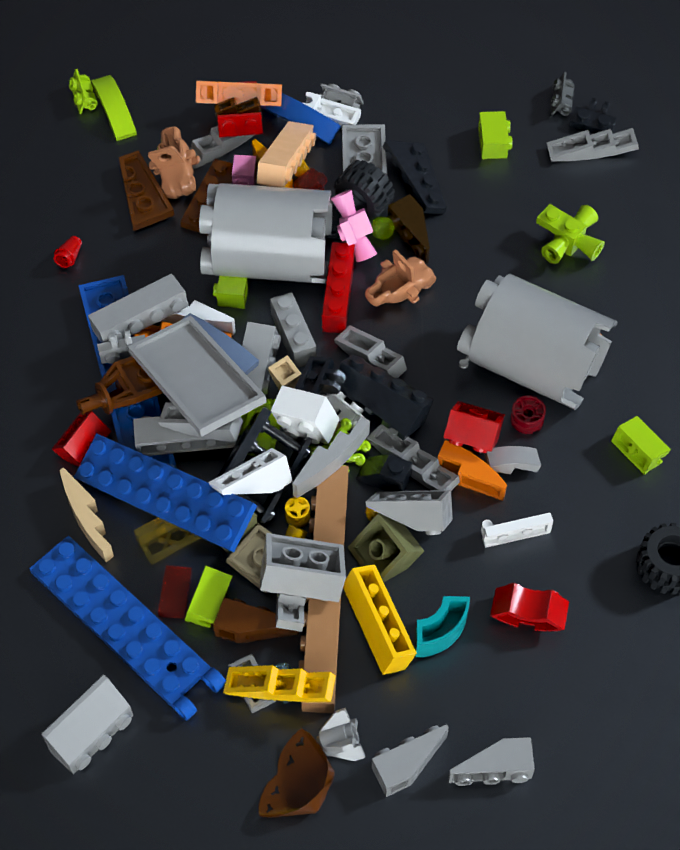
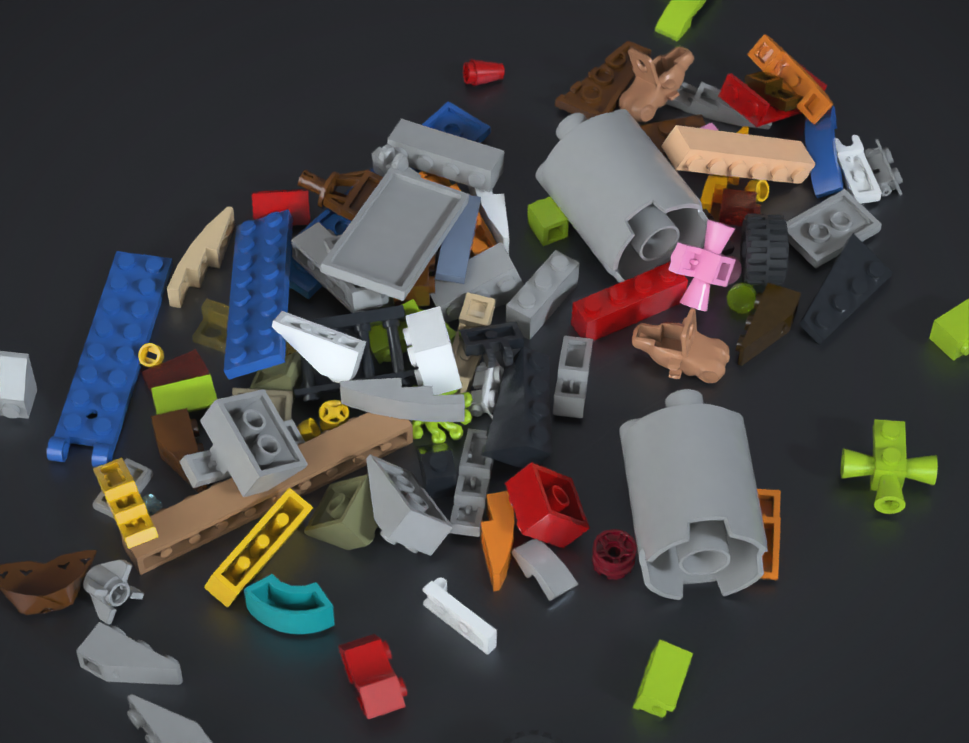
camera: 55 degrees right, 5 degrees down
none -> yellow hinge [138,343,164,368]

